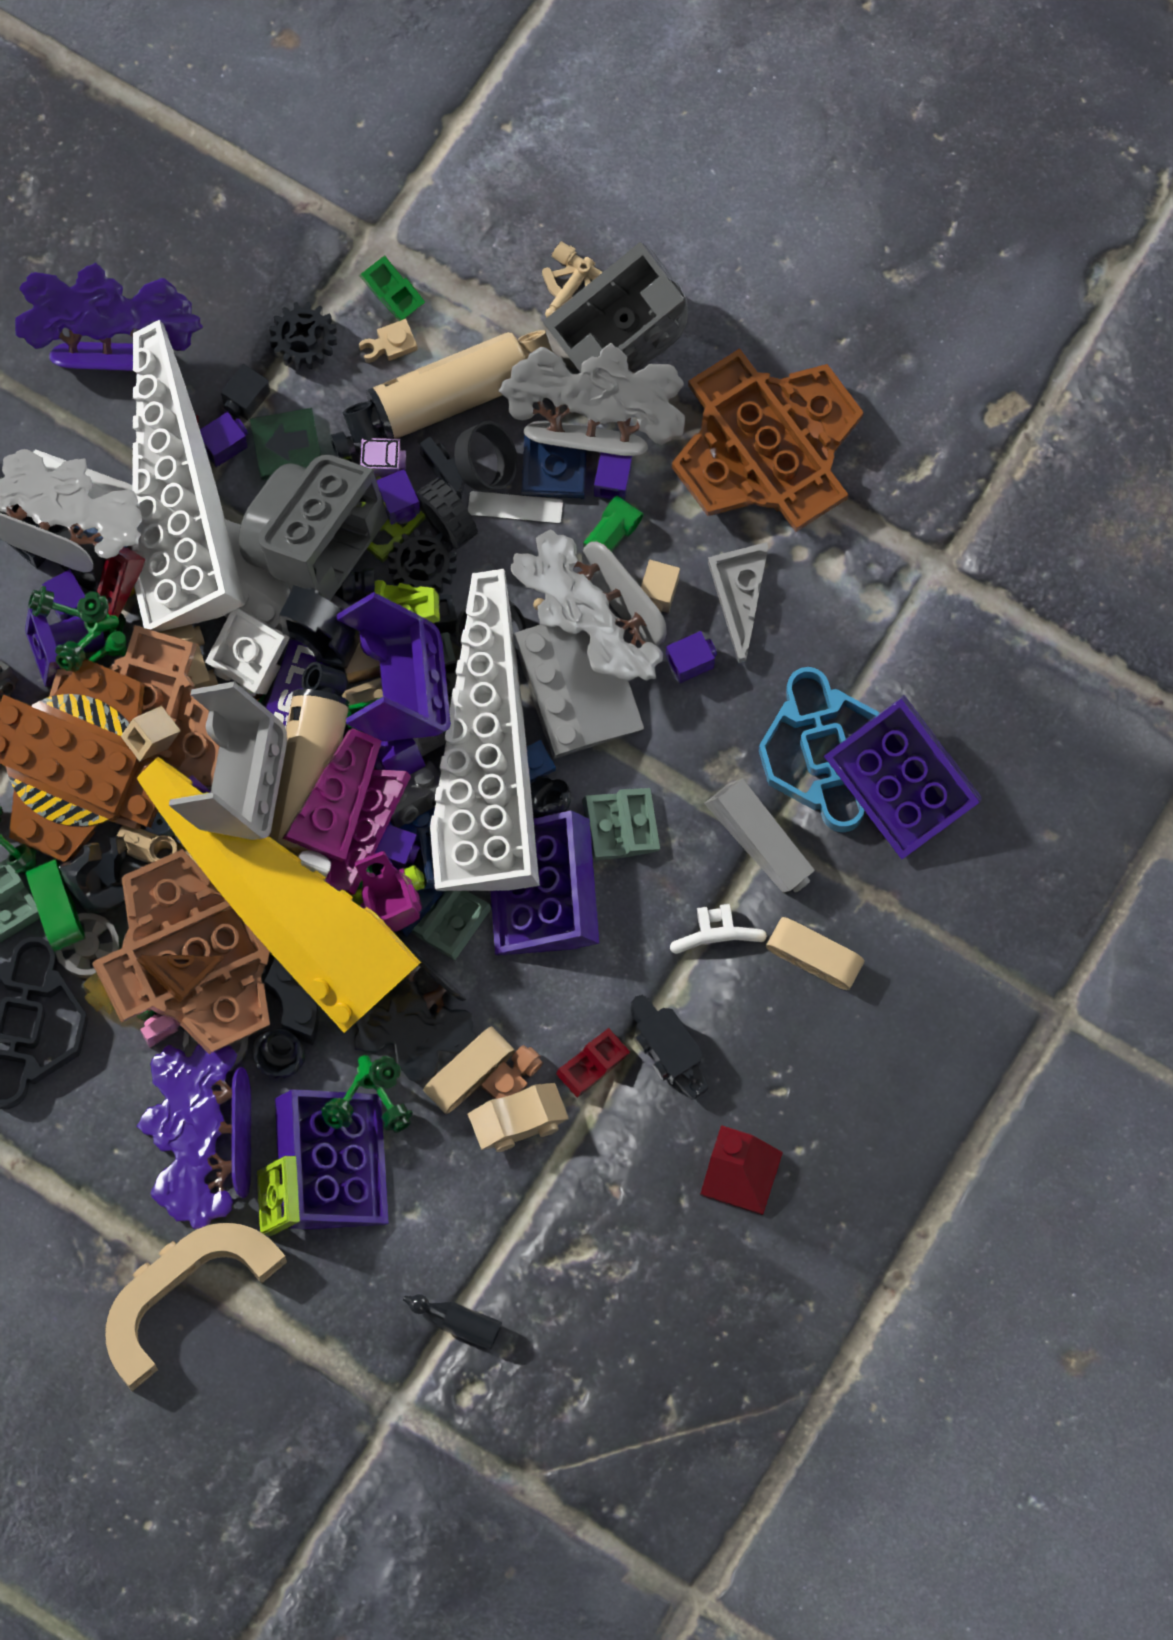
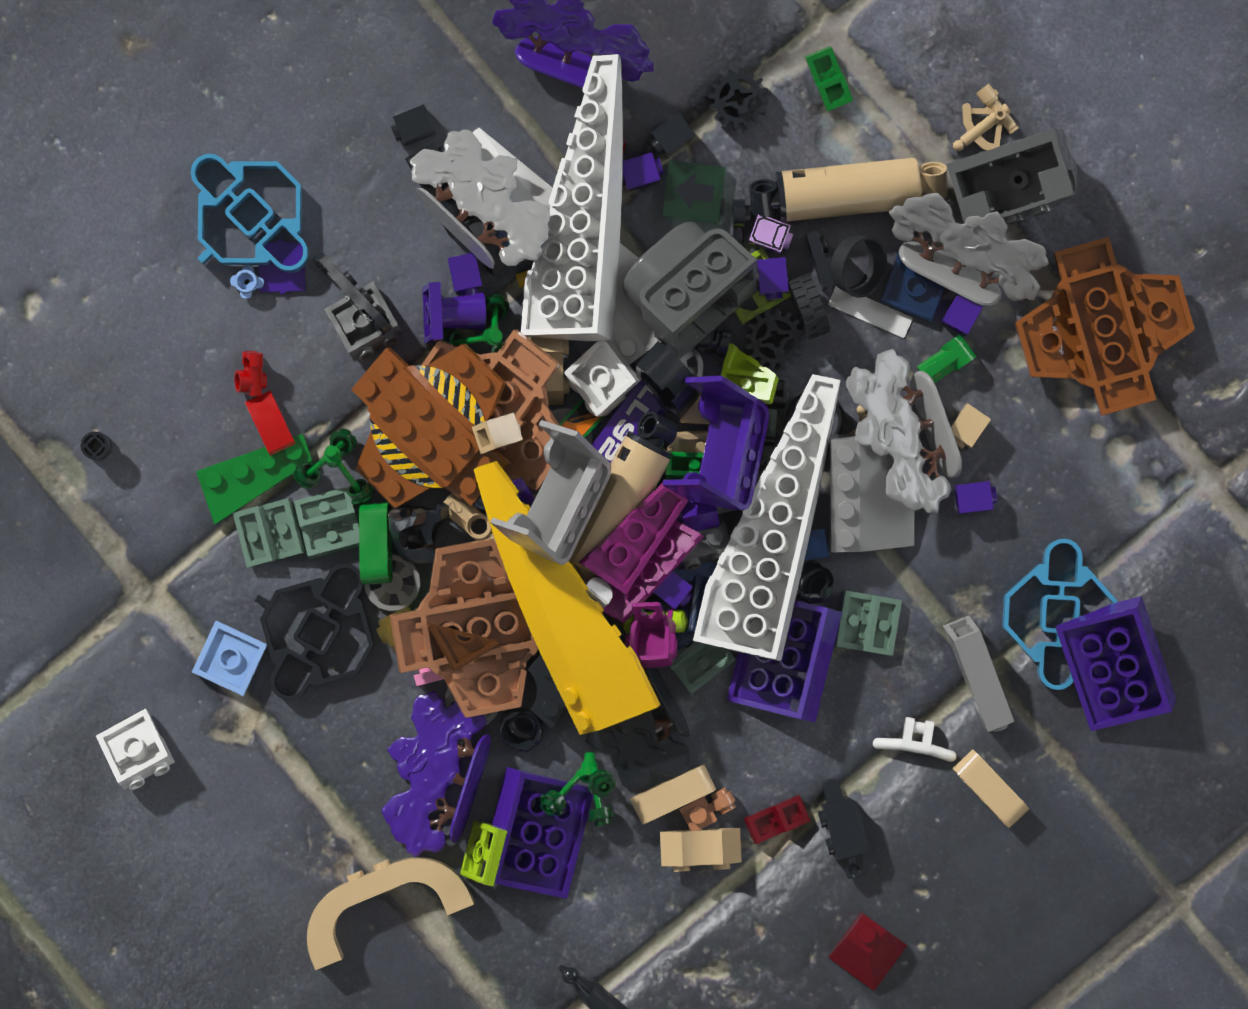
camera: 20 degrees right, 15 degrees up
dark green plant [28,586,119,672] -> none
dark red slope [97,548,146,618] -> none
tan plate [359,319,418,363] -> none
light grey wing [708,542,768,663] -> none

